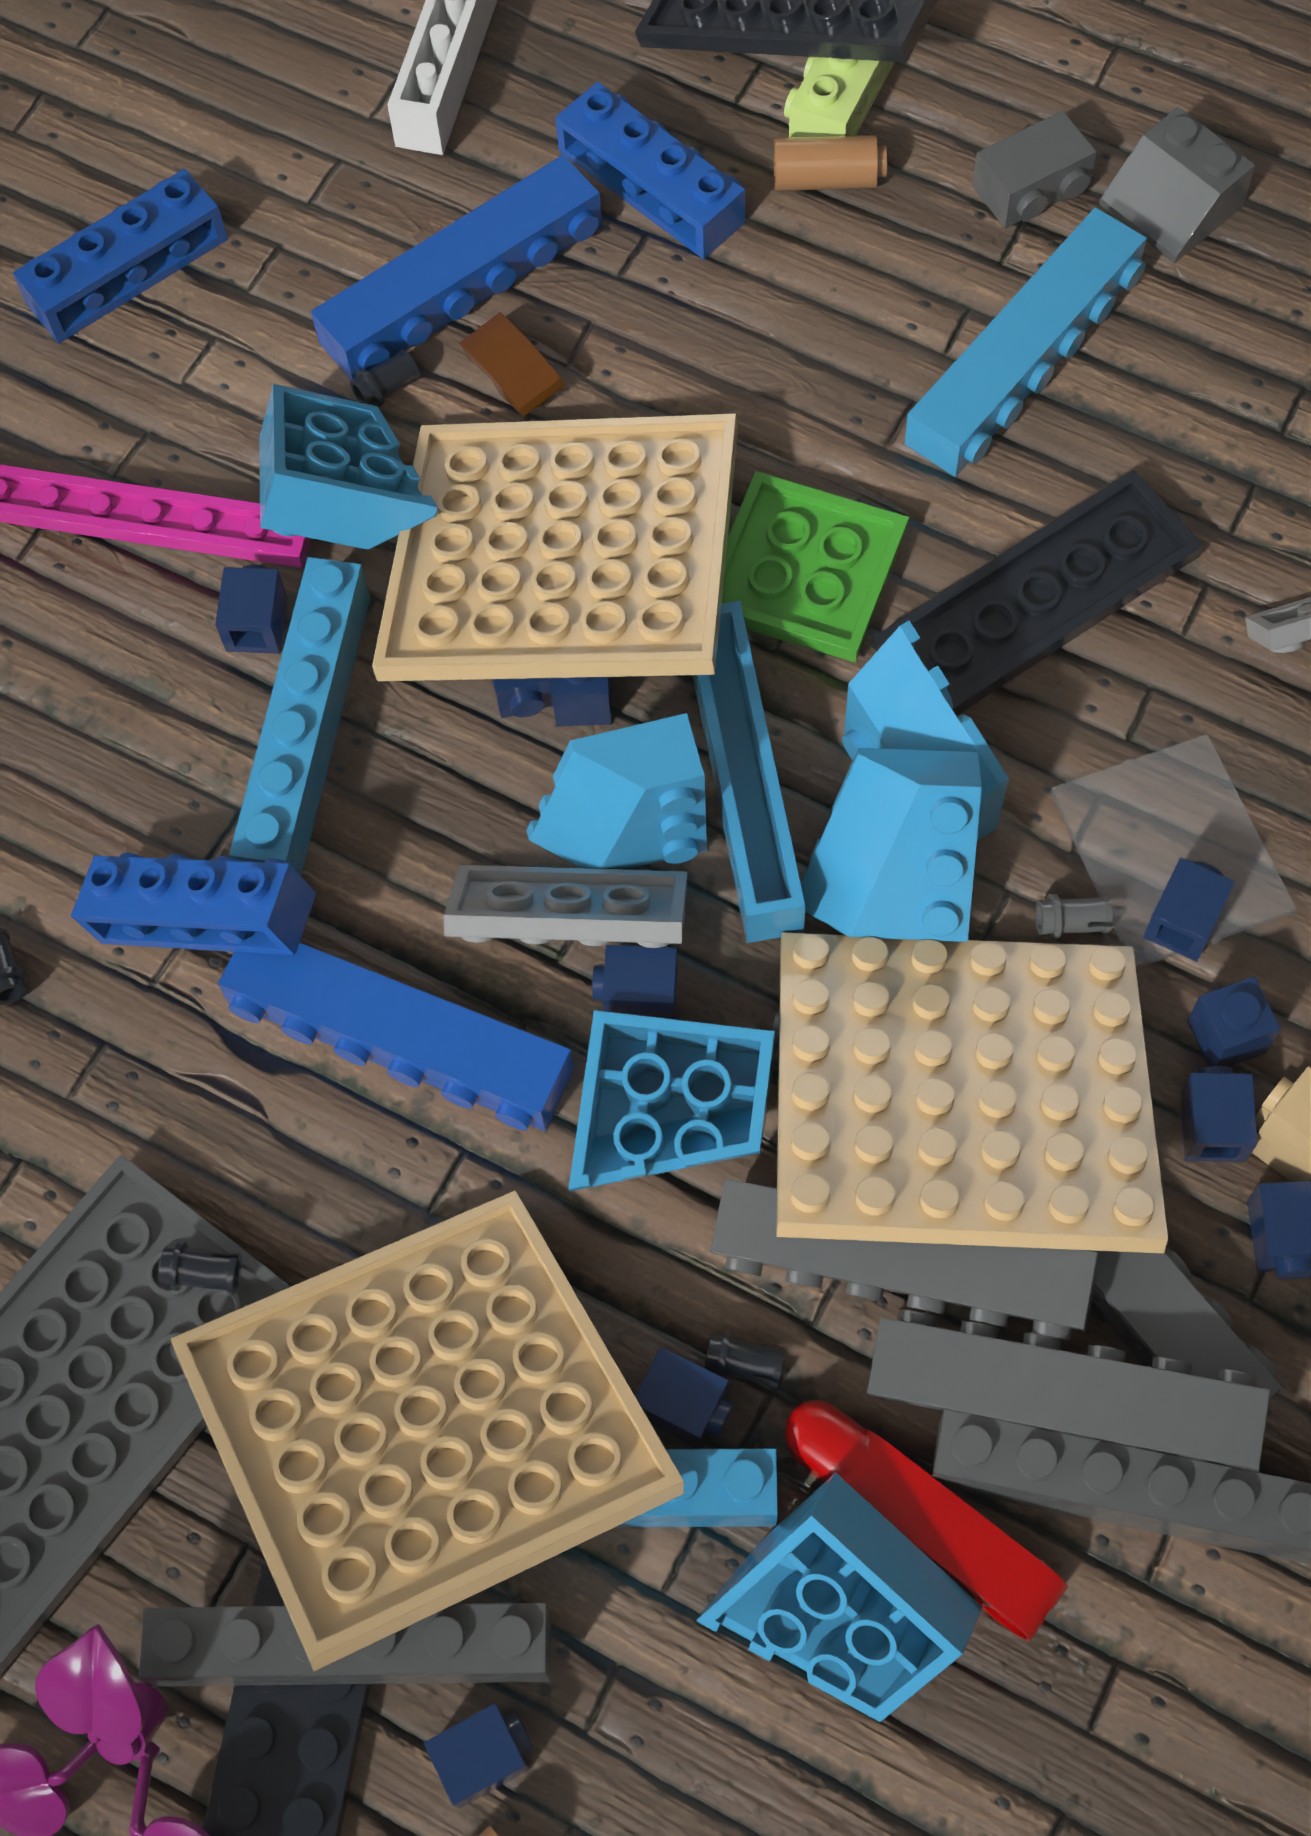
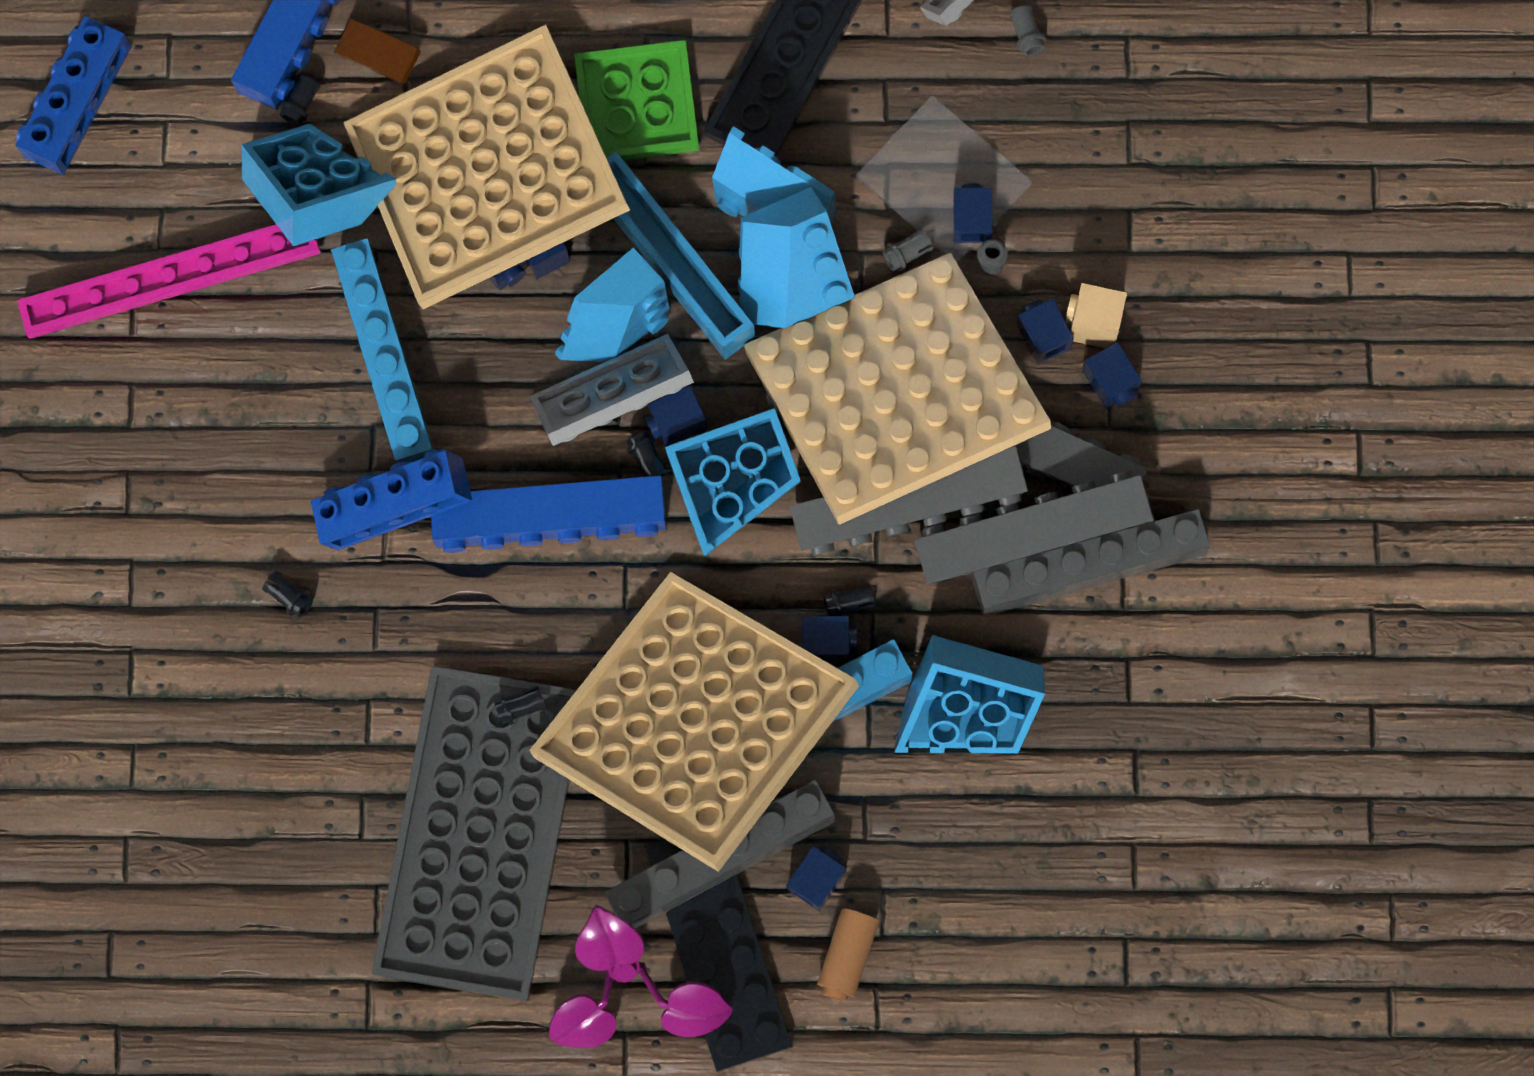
camera: 25 degrees left, 10 degrees up
dark blue brick [215,564,287,654] -> none
red piece [785,1400,1068,1642] -> none
dark blue brick [1187,976,1281,1067] -> none
none -> black pin [627,432,668,478]
none -> dark grey pin [977,239,1008,277]

